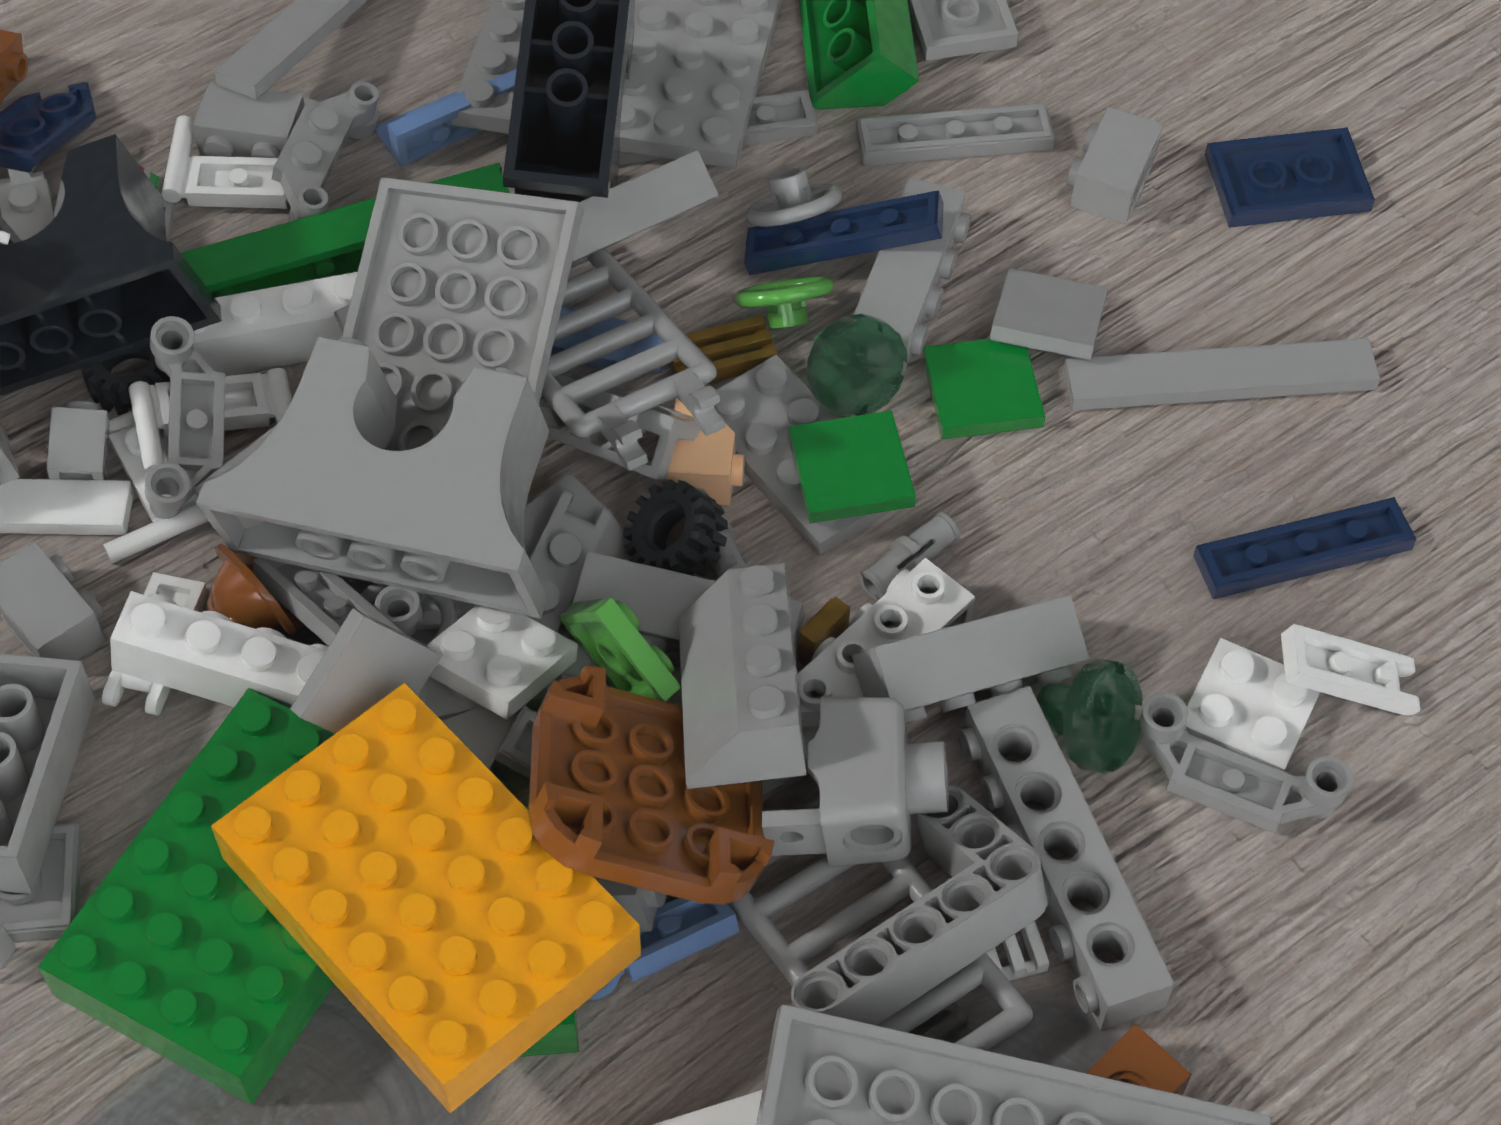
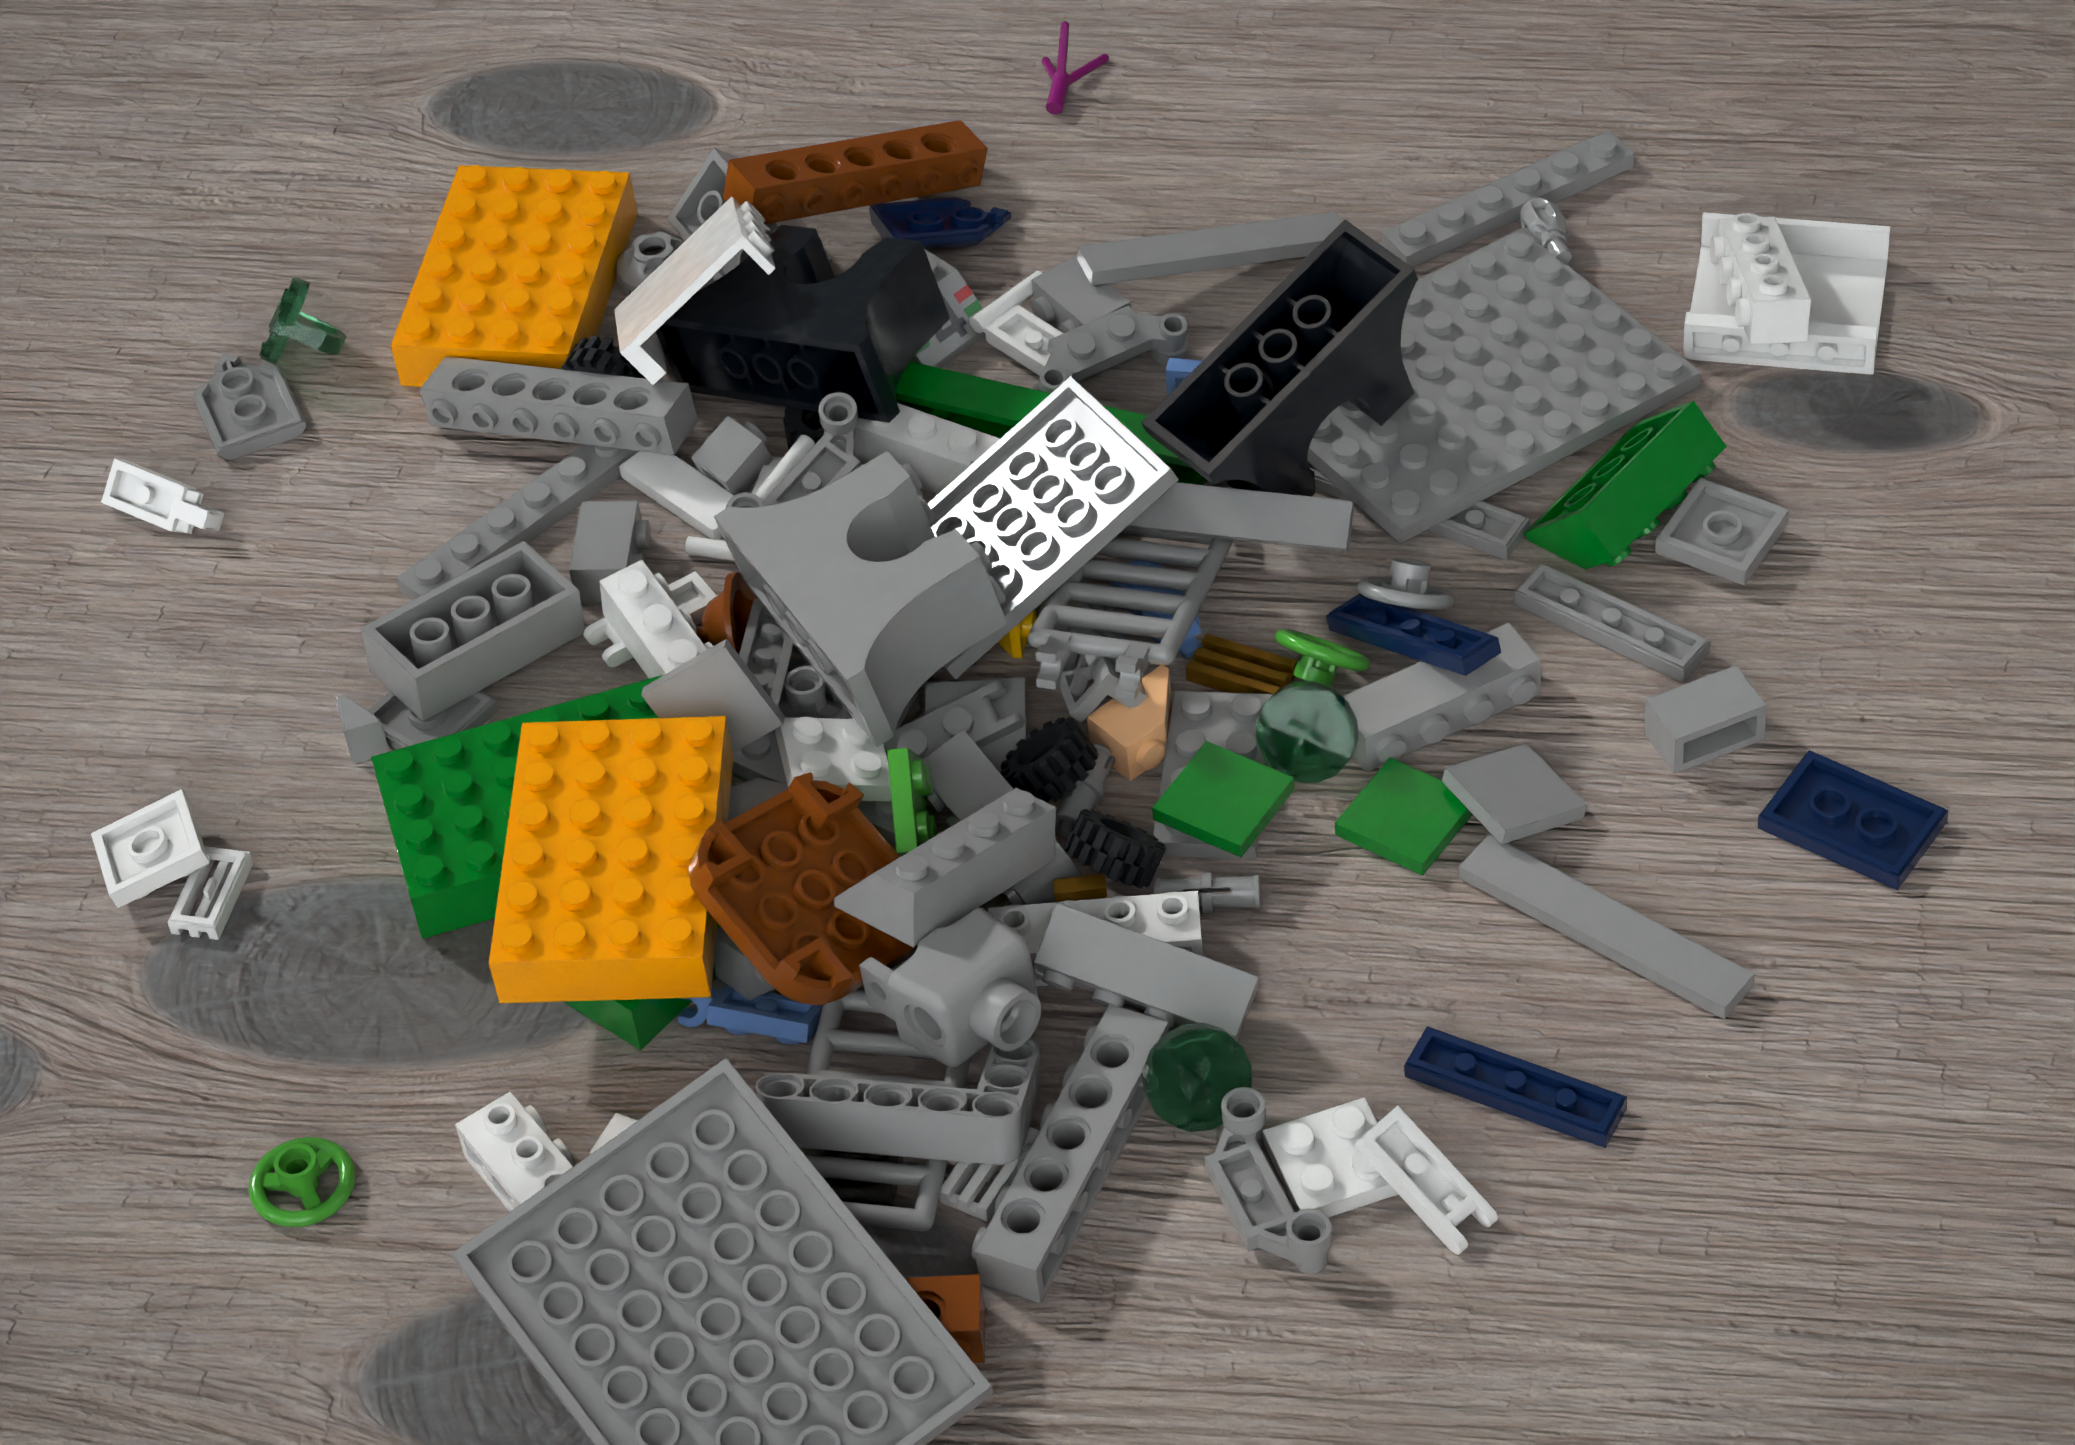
camera: 50 degrees right, 10 degrees down
none -> black tyre [1064,809,1166,888]

